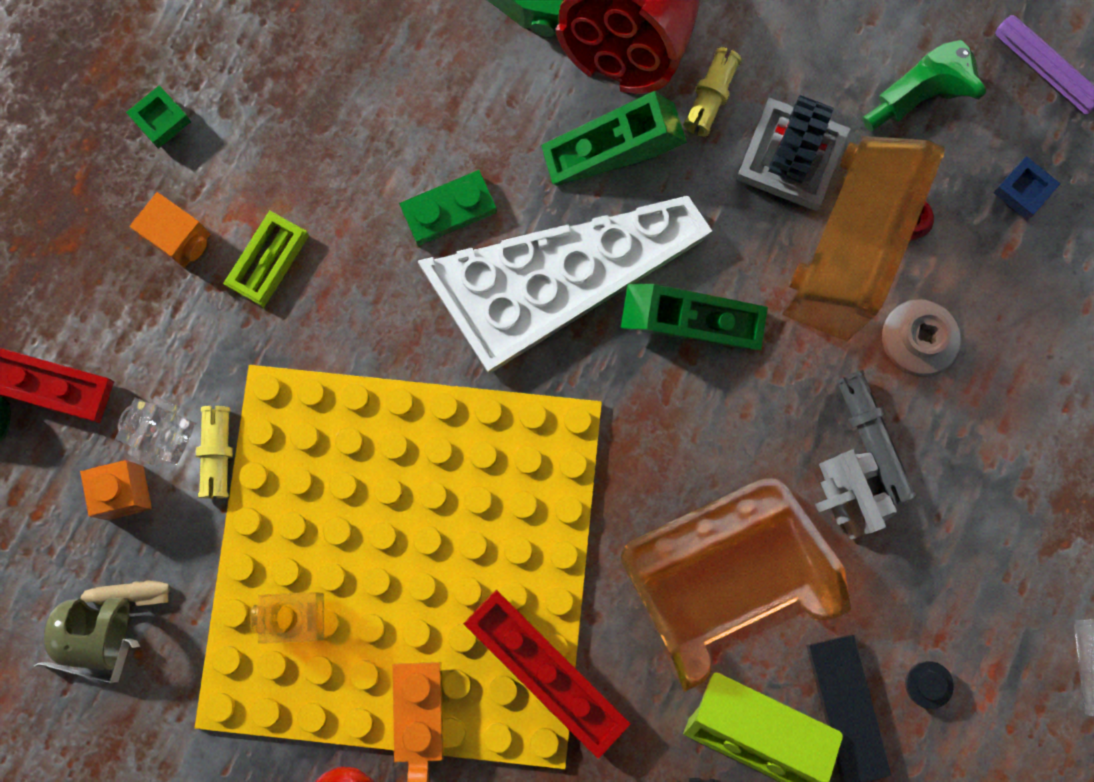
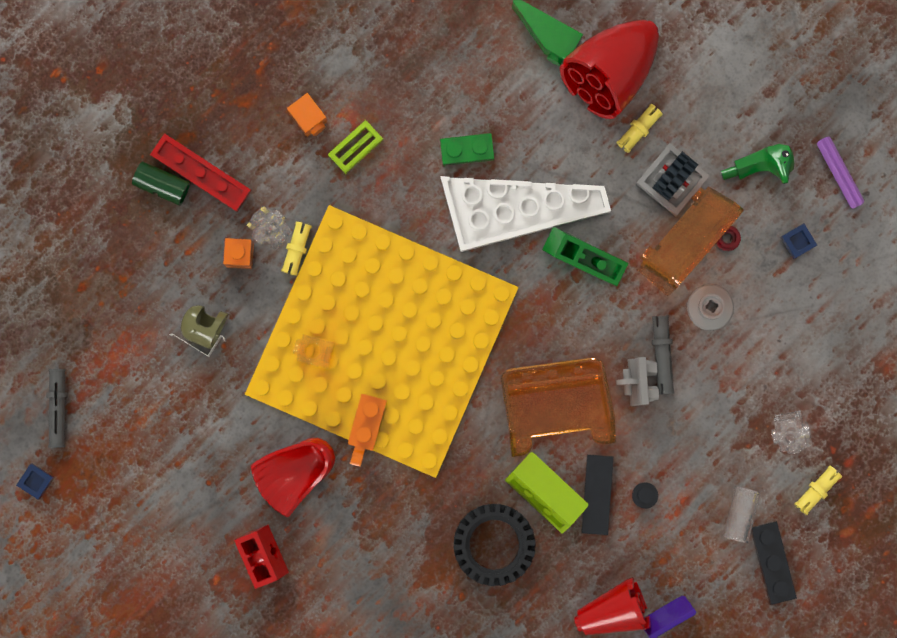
camera: 15 degrees right, 5 degrees up
tan piece [81,580,170,606] -> none
green plate [126,85,191,149] -> none
red plate [463,589,631,759] -> none
green slope [541,91,687,186] -> none

